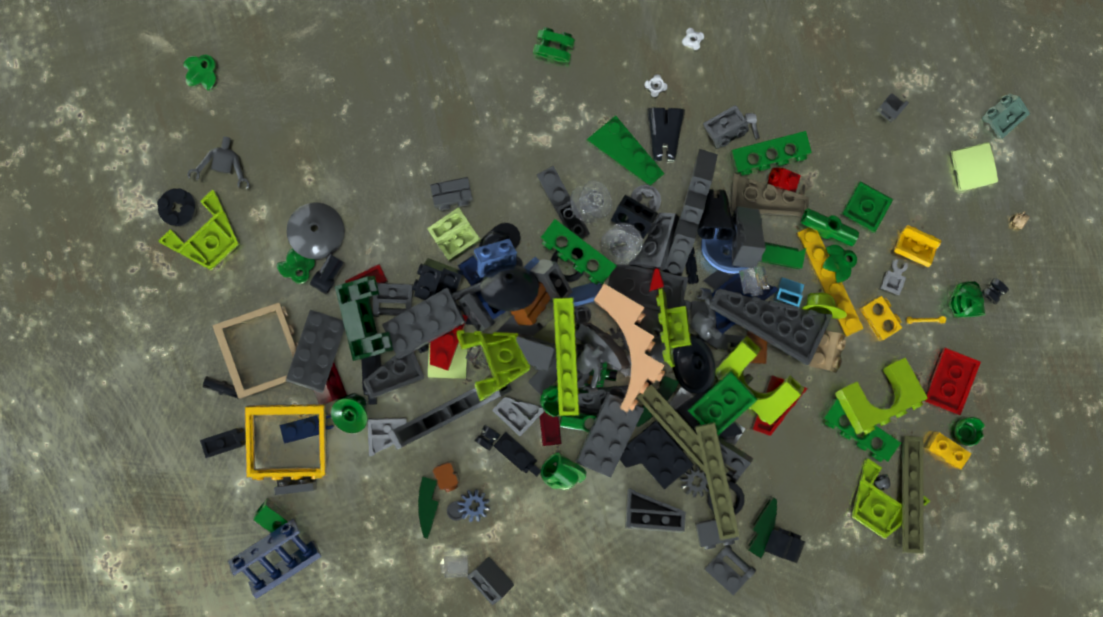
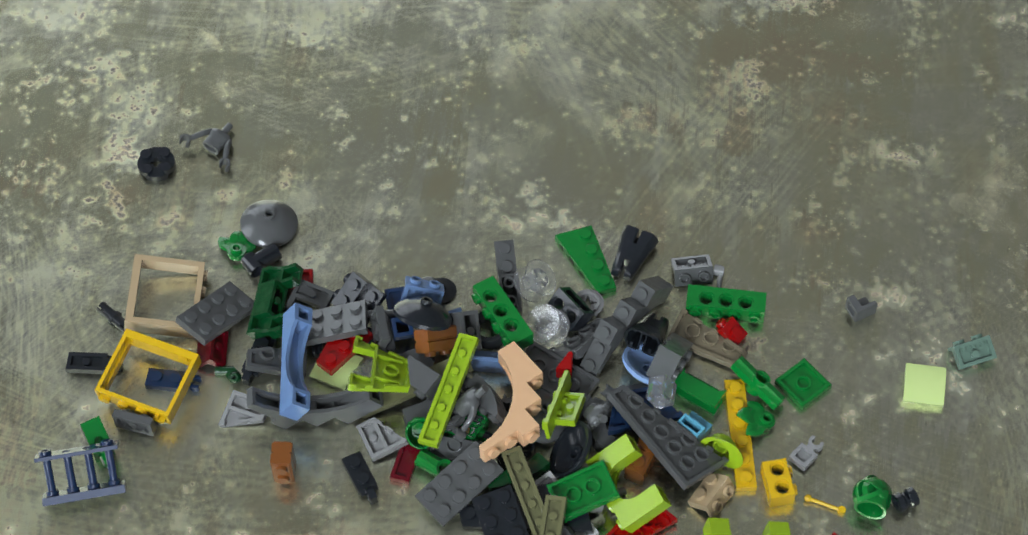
camera: 25 degrees right, 30 degrees down
lime wing [158,190,240,270] -> none
green plate [183,54,216,91] -> none
green dish [331,398,368,433] -> none
dark green slope [418,475,440,539] -> none
yellowish green slope [427,207,482,262] -> none
dark grey brick [430,177,473,211] -> none
dark grey piece [447,501,465,521] -> none
sand blue gear [457,489,490,522] -> none
black wheel [474,424,500,451] -> none
green brick [533,27,575,63] -> none
green helmet [541,452,587,490] -> none
dark grey wheel [574,305,591,325] -> none
white plate [645,74,667,97] -> none
white plate [682,28,704,50] -> none
black axle [686,247,699,284] -> none
yellow bracket [894,225,942,267] -> none
tan plate [1013,211,1030,229] -> none
none -> medium blue arch [279,302,313,421]

